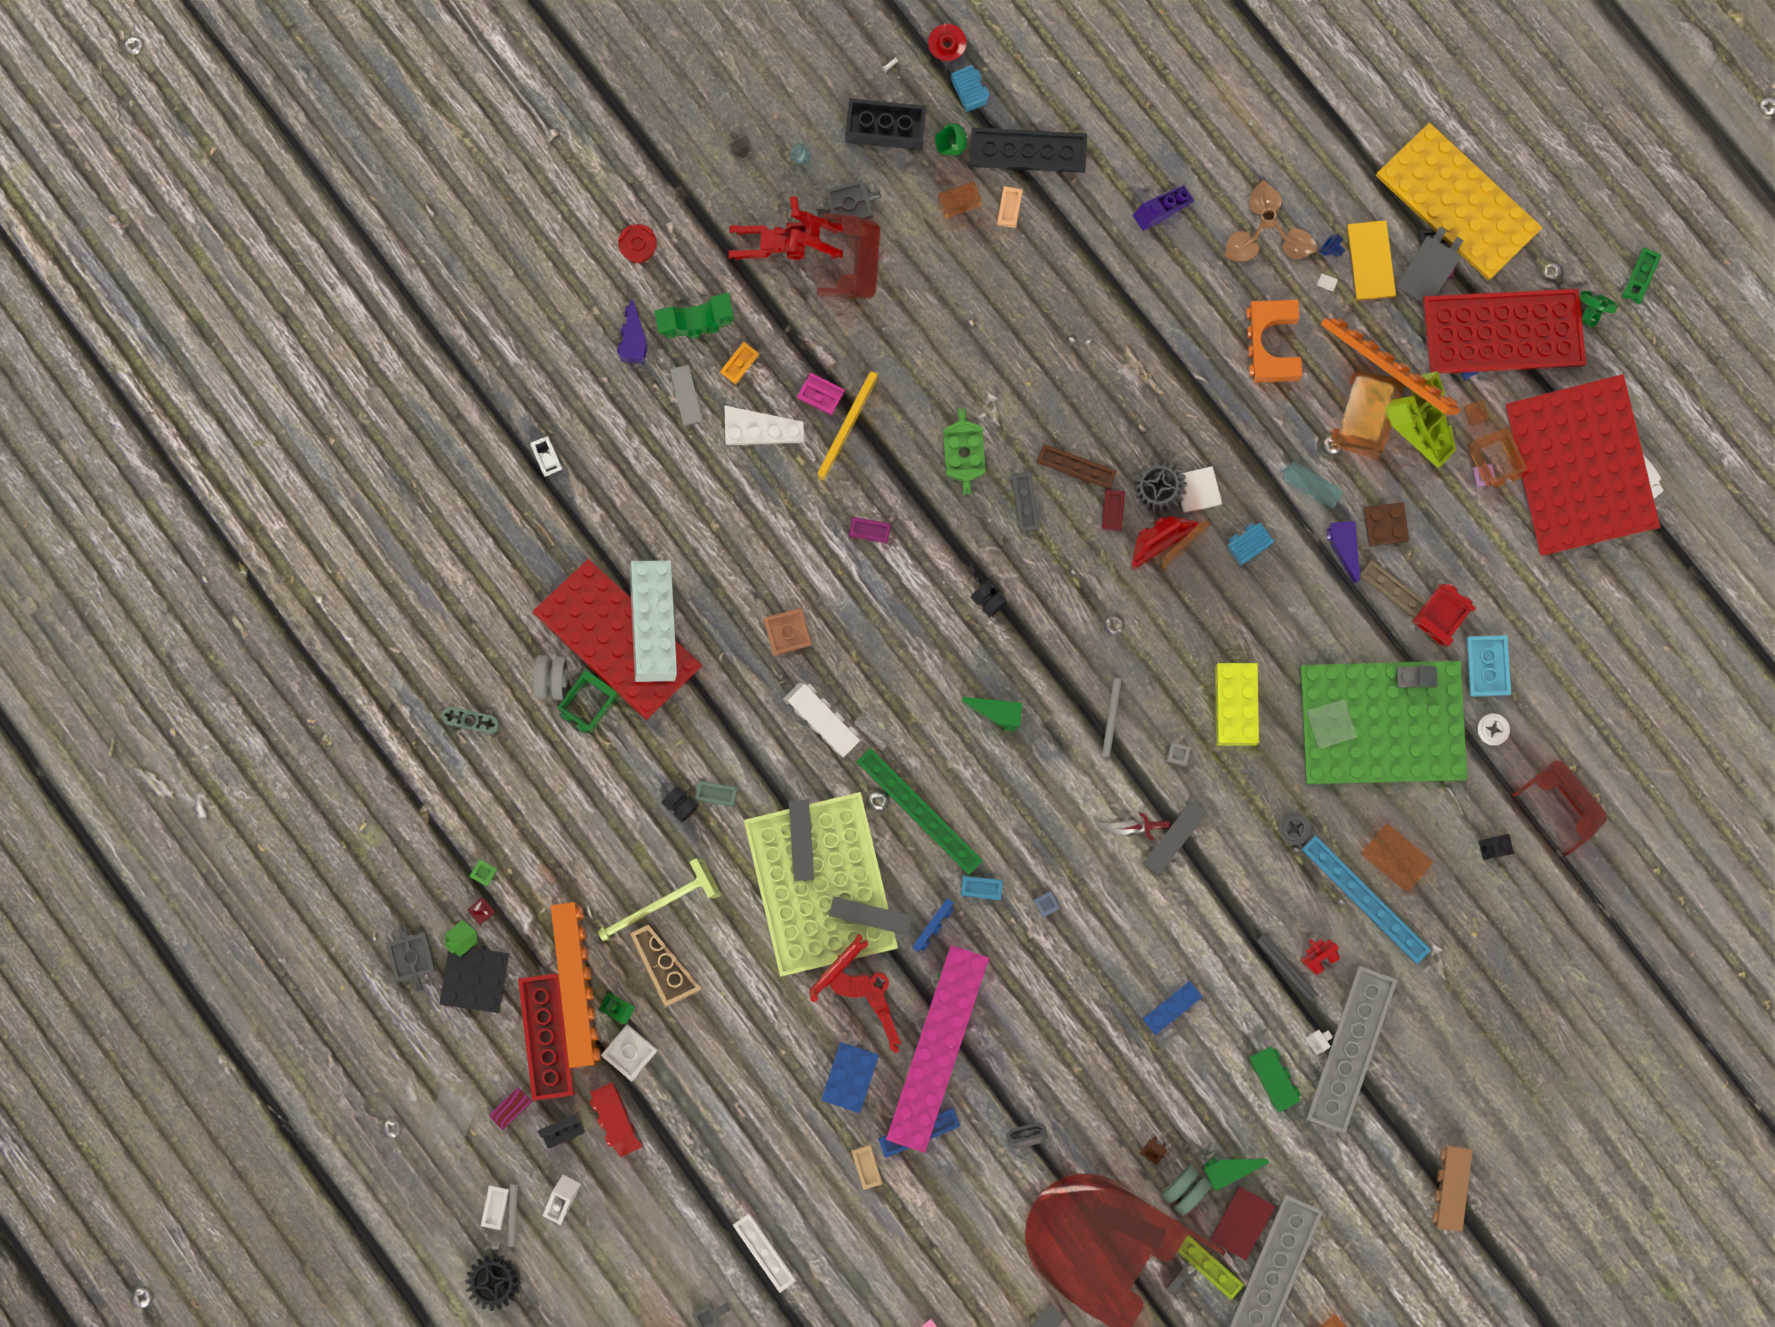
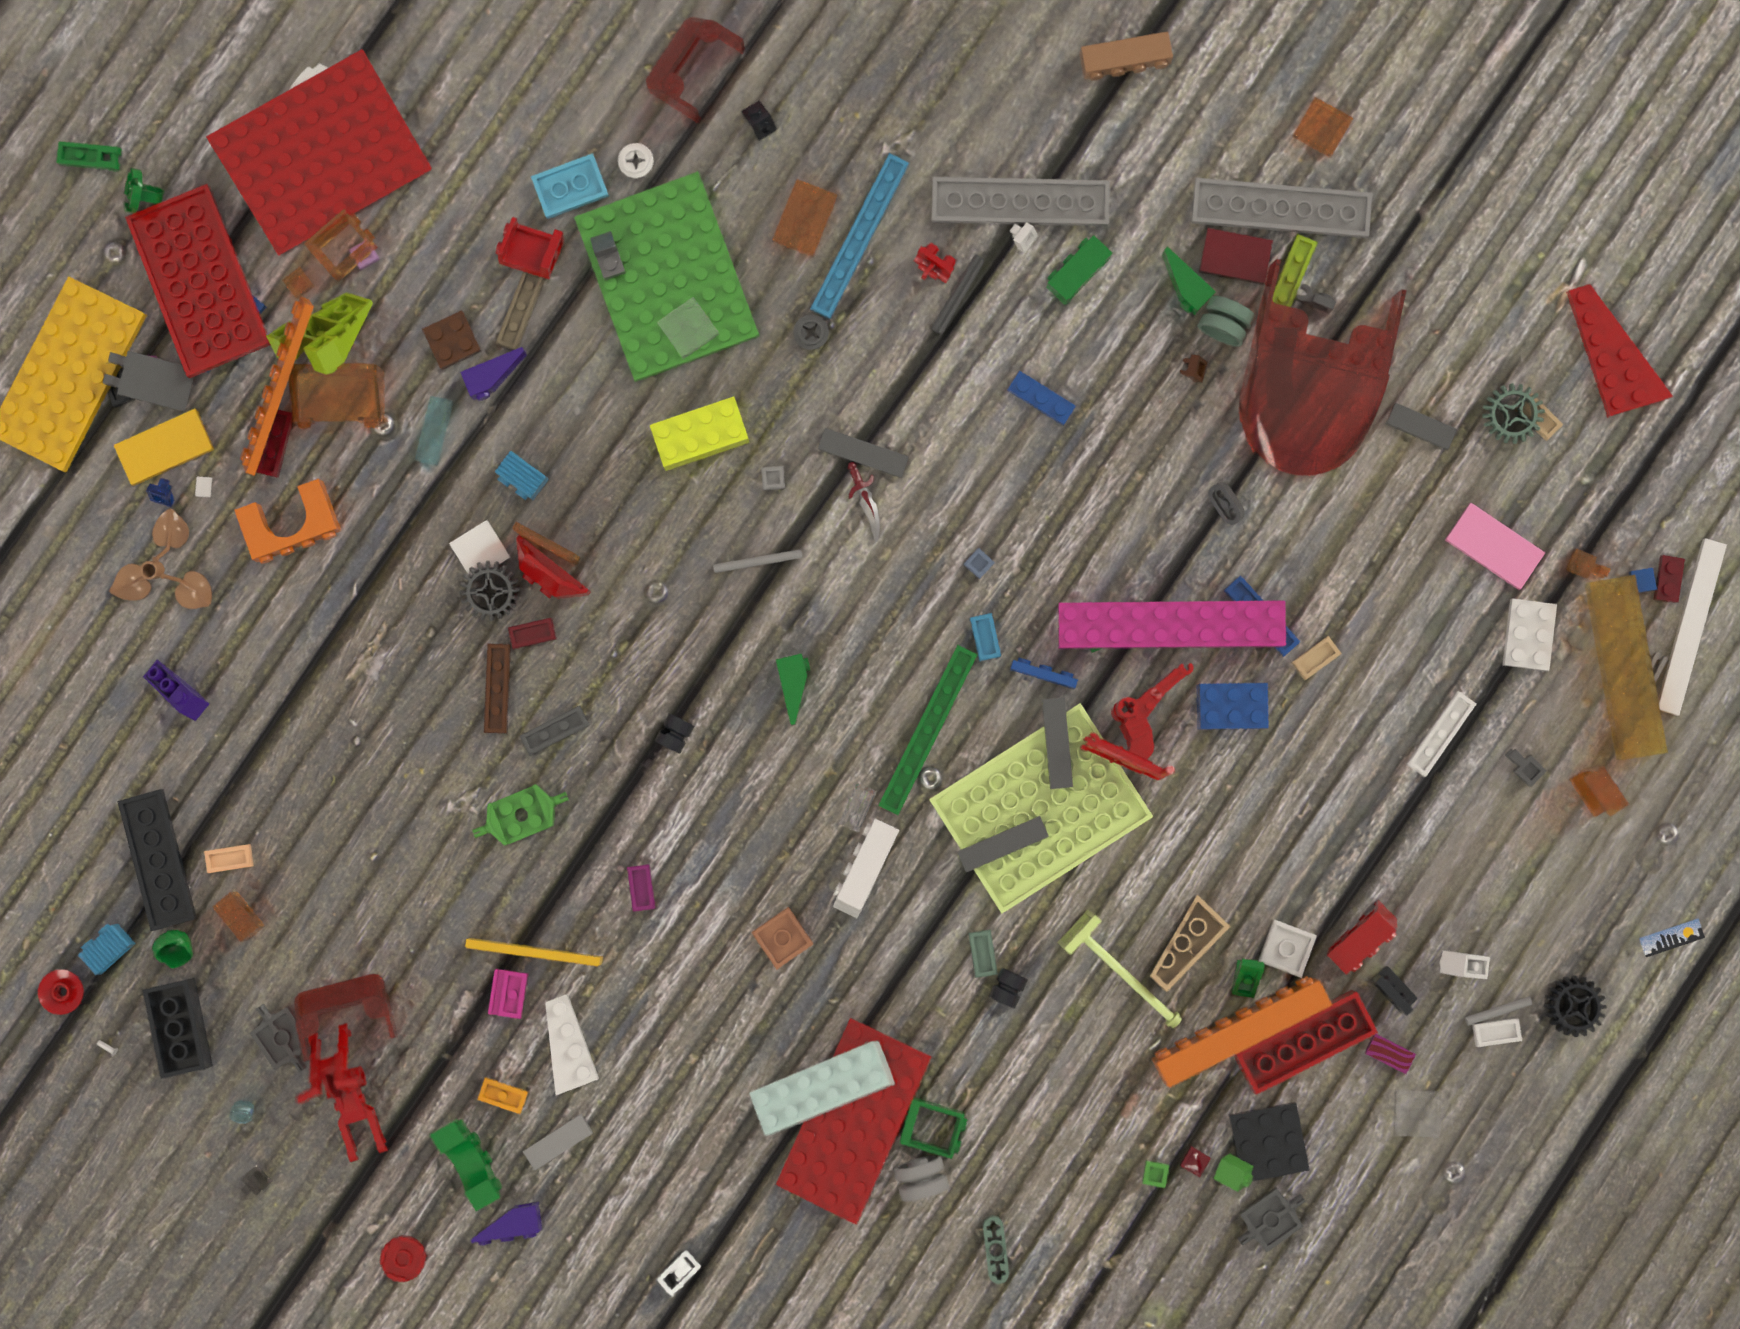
camera: 110 degrees left, 5 degrees up
none -> dark red plate [256,410,295,478]

